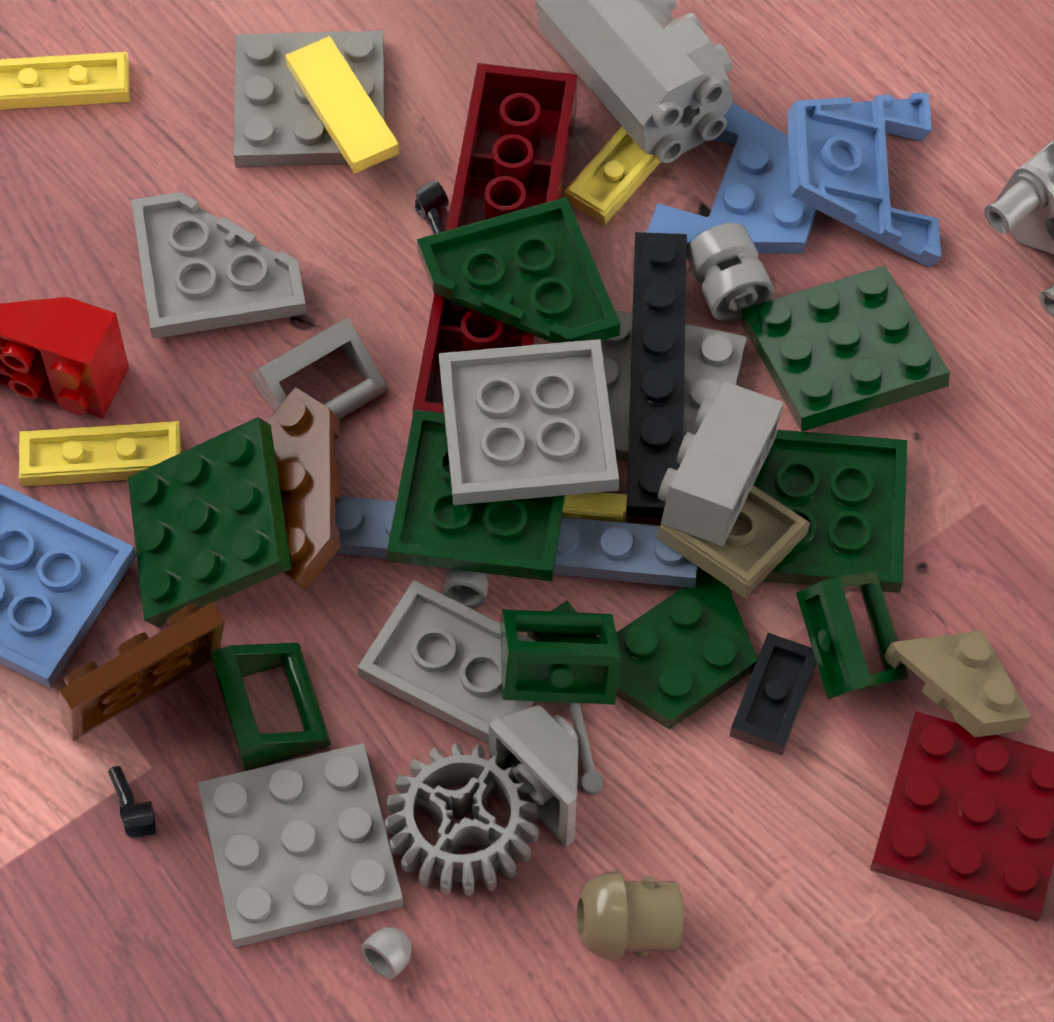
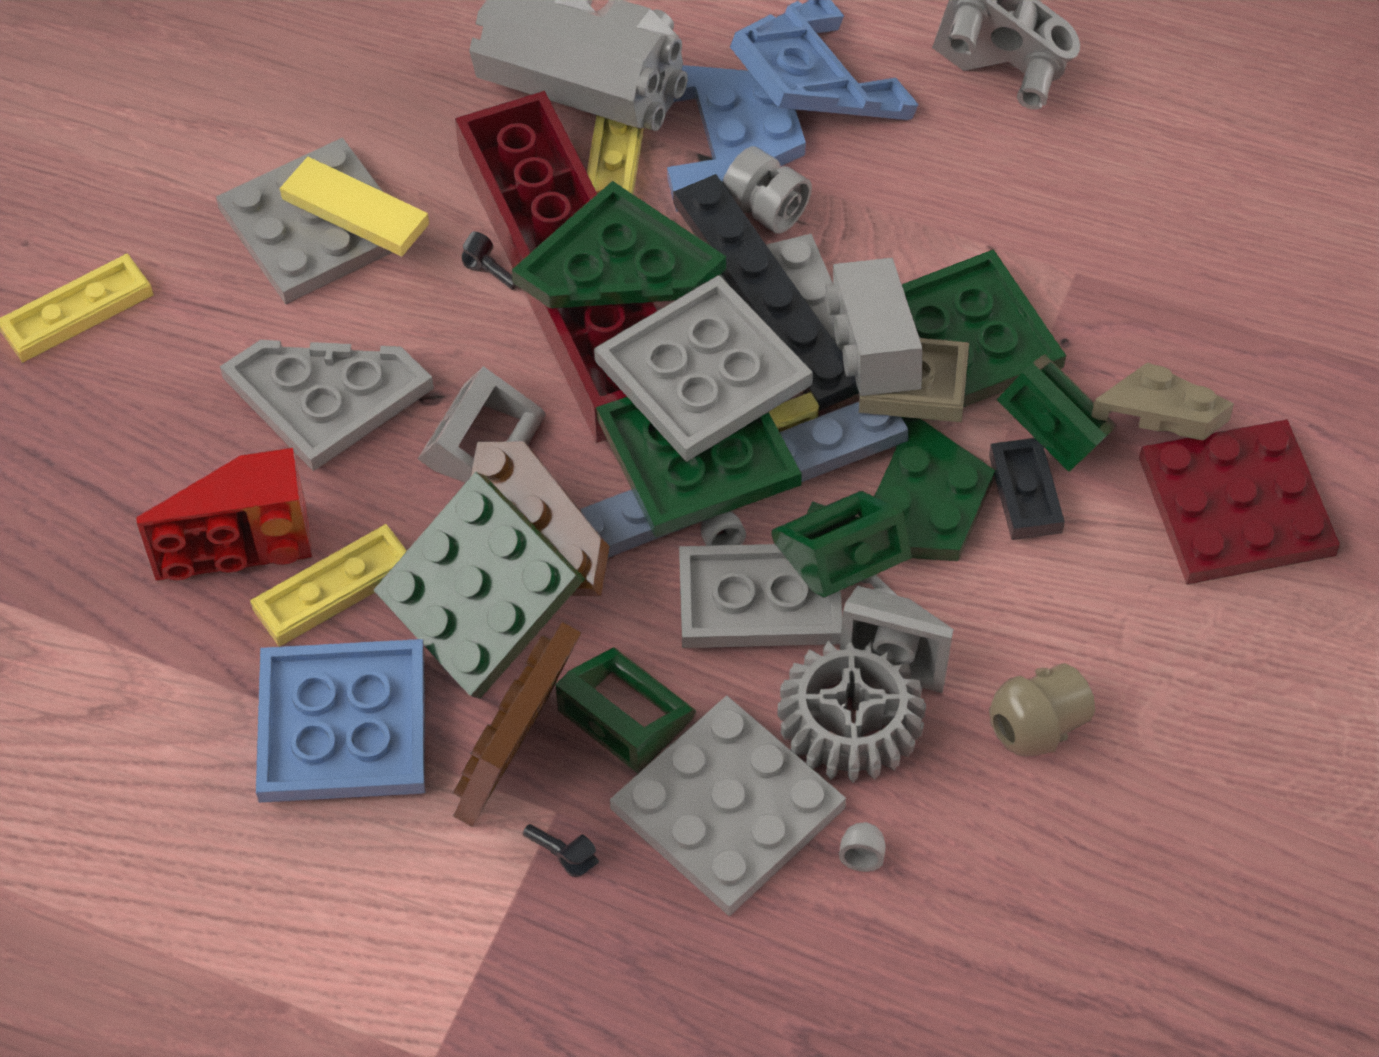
camera: 30 degrees left, 5 degrees down
dark green plate [742,266,950,432] -> none

